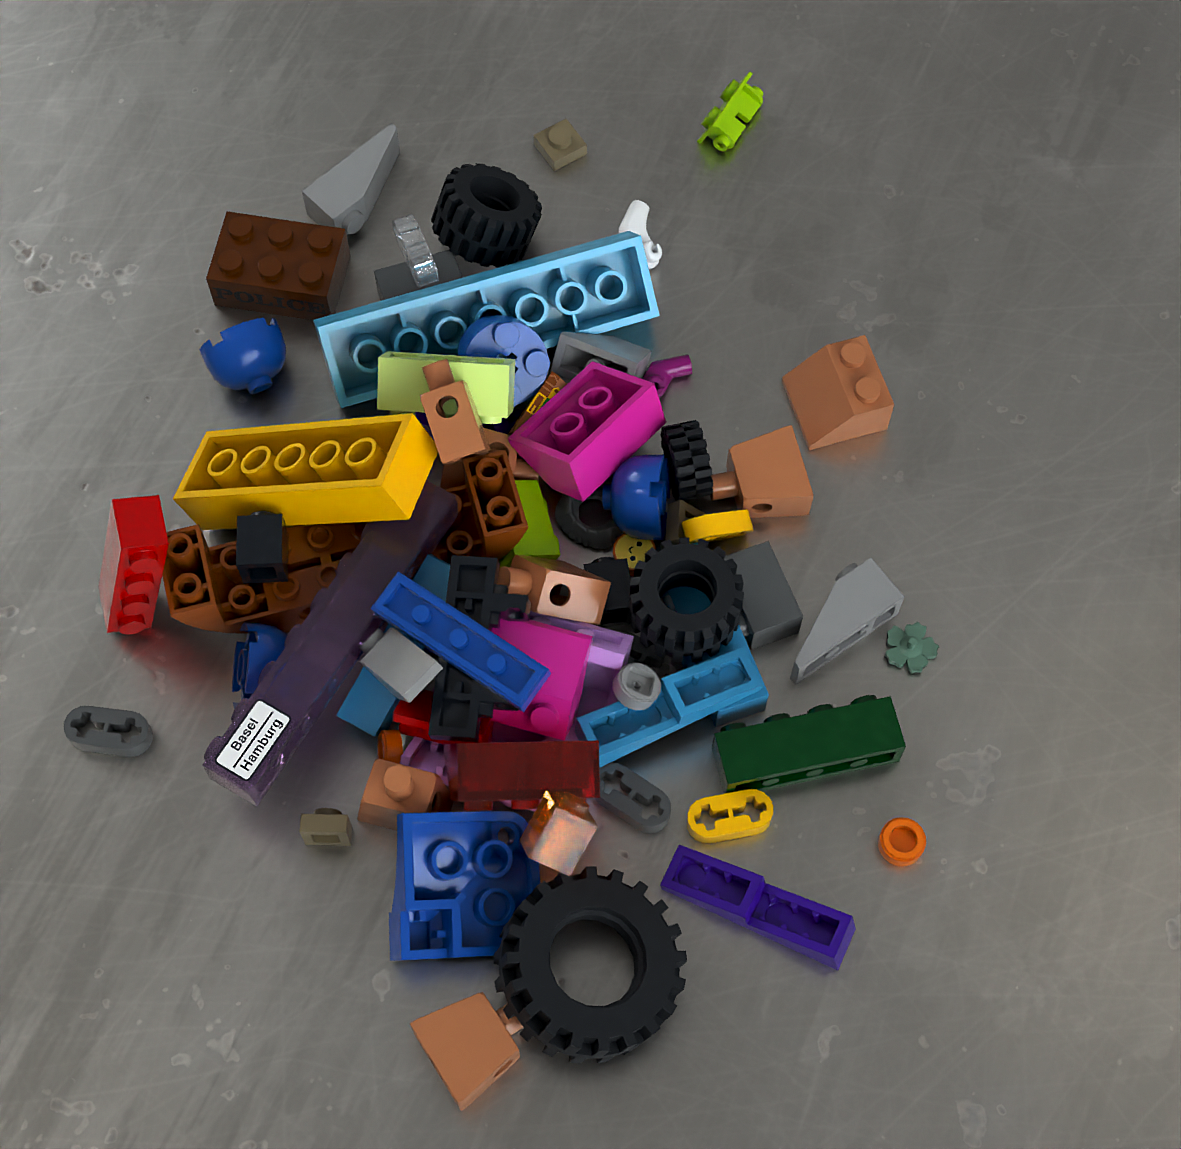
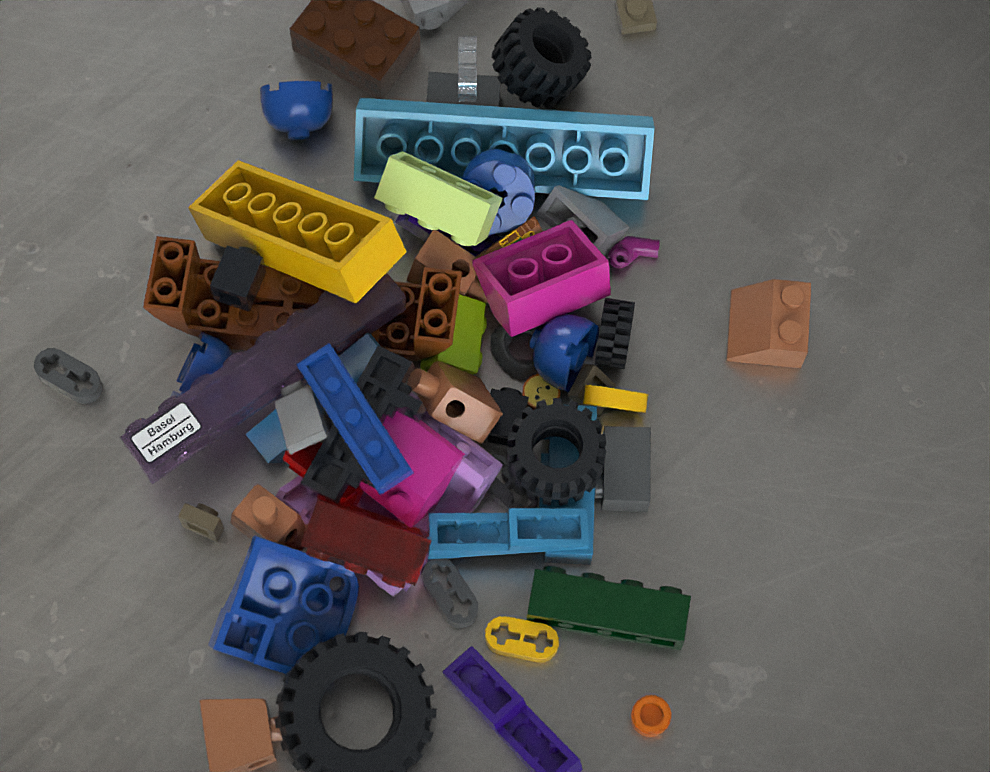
camera: 20 degrees right, 5 degrees up
red brick [98,495,169,635] -> none
orange tile [377,730,403,764] -> none
nougat torso [420,359,491,465] -> none
clear orange brick [520,791,598,876] -> none
light grey tile [613,662,661,710] -> none
white arm [619,200,662,269] -> none
lime hinge [697,71,763,151] -> none
nougat torso [710,425,814,518] -> none
light grey slope [790,558,904,685] -> none
sand green plant [885,622,939,674] -> none

